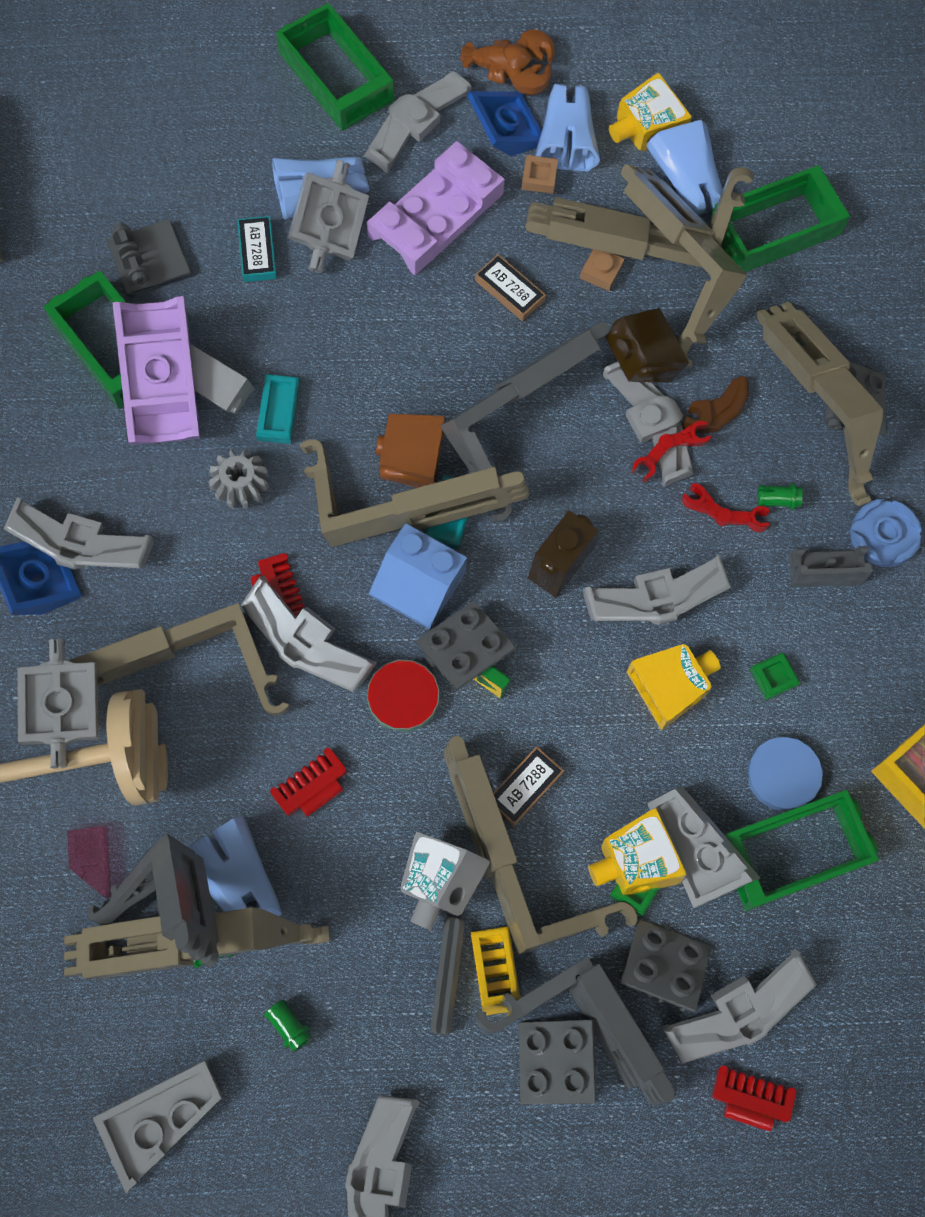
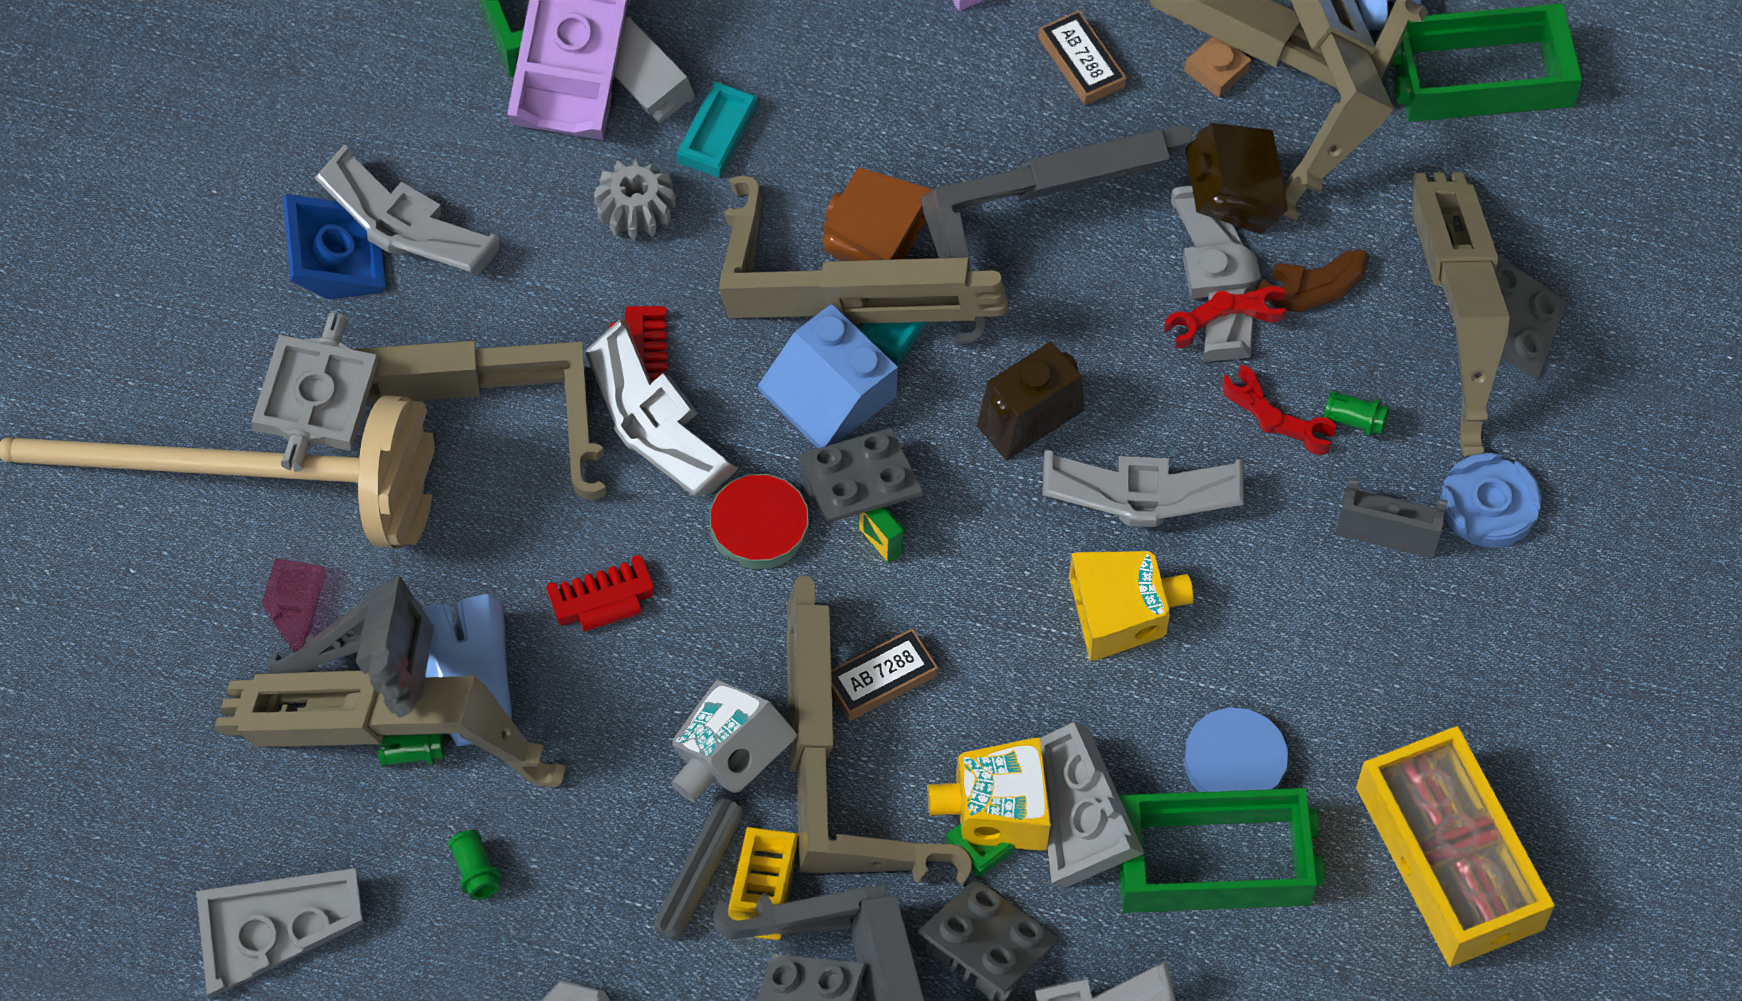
camera: 20 degrees right, 10 degrees down
green tile [749,652,801,701] -> none

